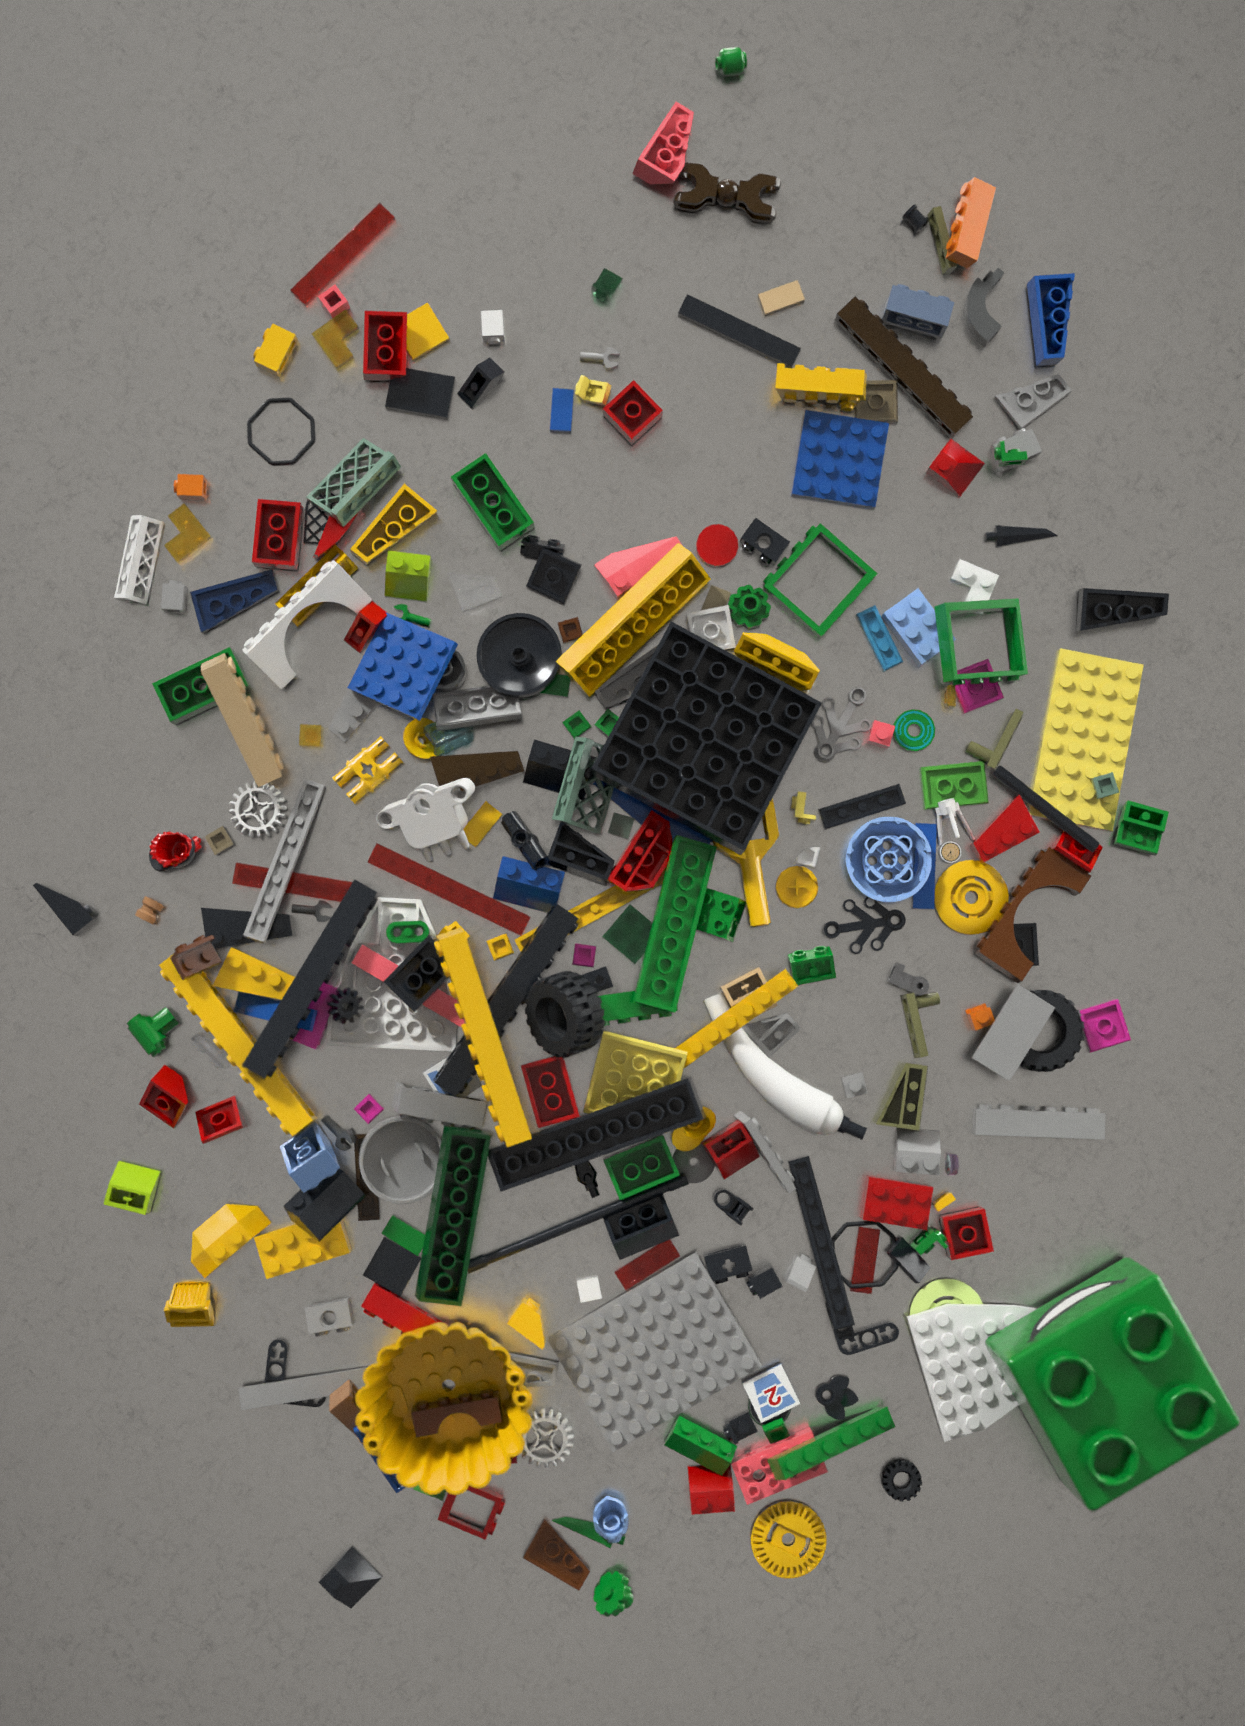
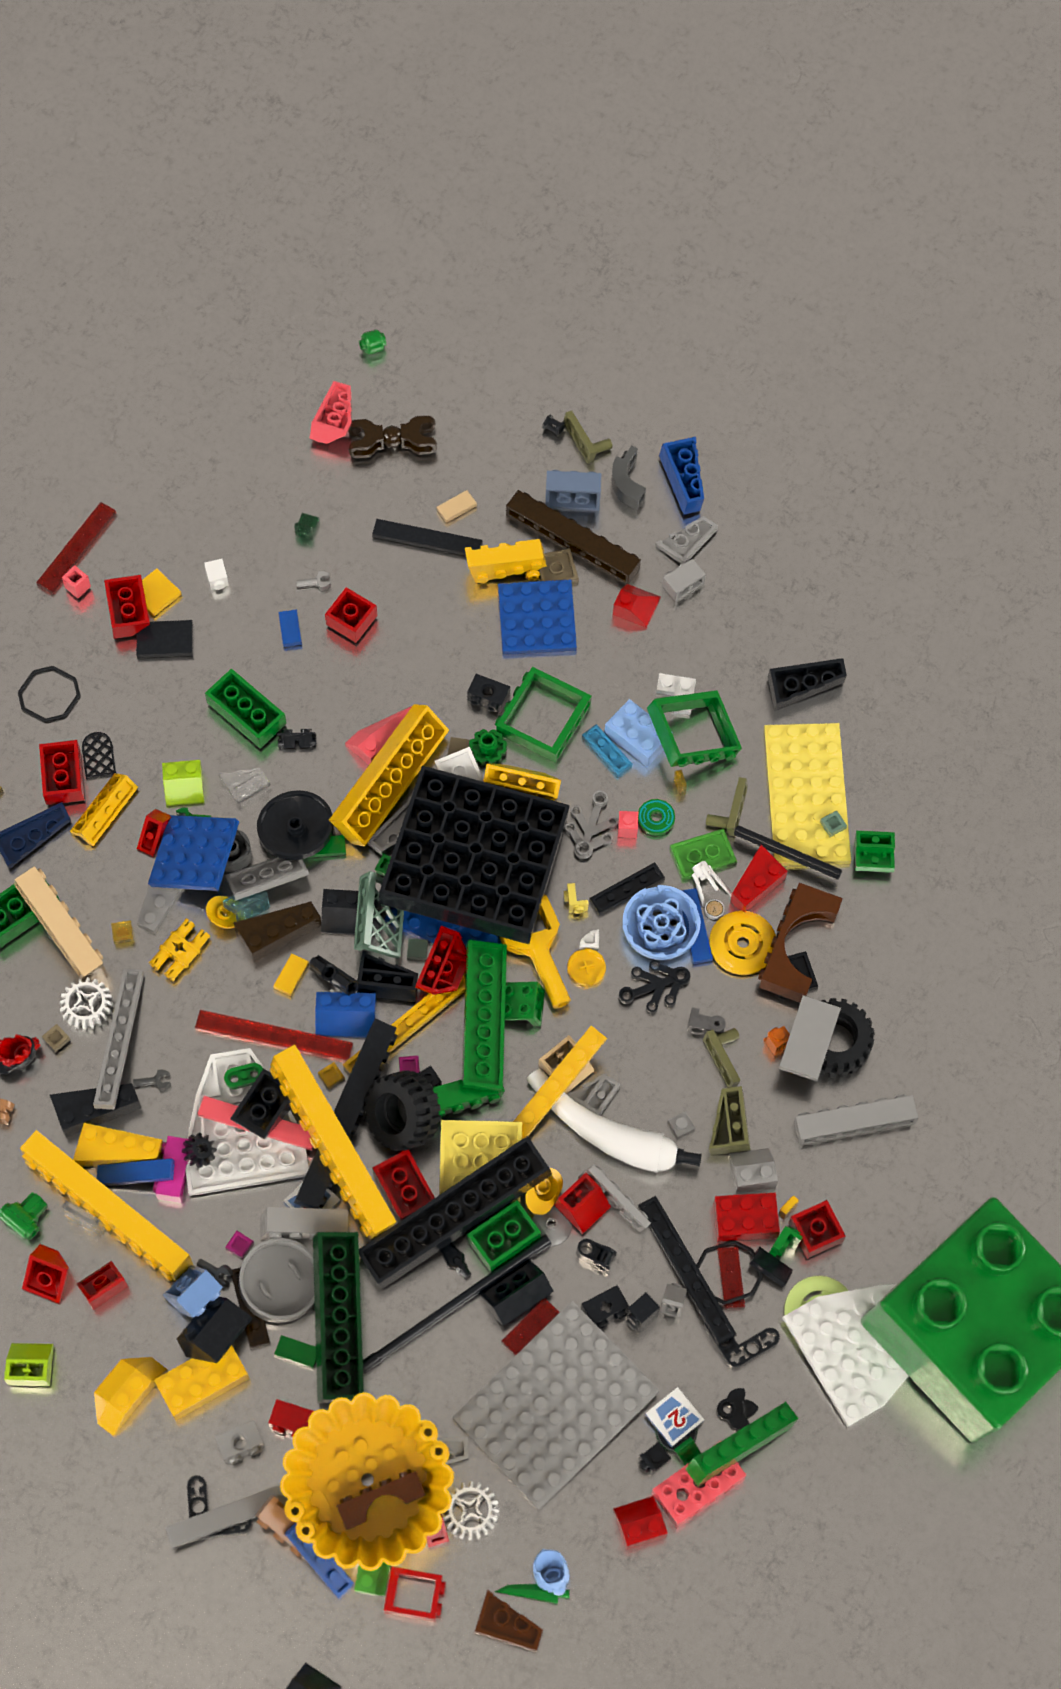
camera: 10 degrees left, 20 degrees down
yellow piece [164,1281,215,1327] -> none
reddish brown bracket [170,935,221,980] -> none
clear red plate [232,863,353,902] -> none
white arch [242,560,372,690] -> none
black brick [242,879,378,1080] -> none
yellow brick [253,323,298,377] -> none
sand green fence [306,438,401,527] -> none
clear yellow plate [311,309,359,369] -> none
red slope [313,513,358,559] -> none
yellow wedge [350,483,437,565] -> none
black tile [363,1237,421,1296] -> none
white piece [376,778,475,862] -> none
black slope [457,358,505,408] -> none
yellow slope [507,1298,546,1349] -> none
black tile [526,547,582,604] -> none
reddish brown tile [557,617,583,644] -> none
green tile [562,710,592,740] -> none
light yellow bracket [575,375,611,406] -> none
white tile [577,1276,602,1303] -> none
green plant [593,1571,634,1617] -> none
clear green plate [602,904,652,964] -> none
green brick [664,1416,737,1476] -> none
red tile [696,524,738,567] -> none
yellow piece [751,1501,827,1578] -> none
green bracket [788,946,836,985] -> none
black tyre [881,1459,922,1502] -> none
clear purple tile [945,1154,959,1175] -> none
orange brick [946,177,996,268] -> none
dark pink tile [951,659,1004,714] -> none
black bar [985,525,1058,547] -> none
green bracket [994,441,1028,467] -> none
red slope [1051,830,1103,873] -> none
dark pink tile [1080,999,1131,1053] -> none

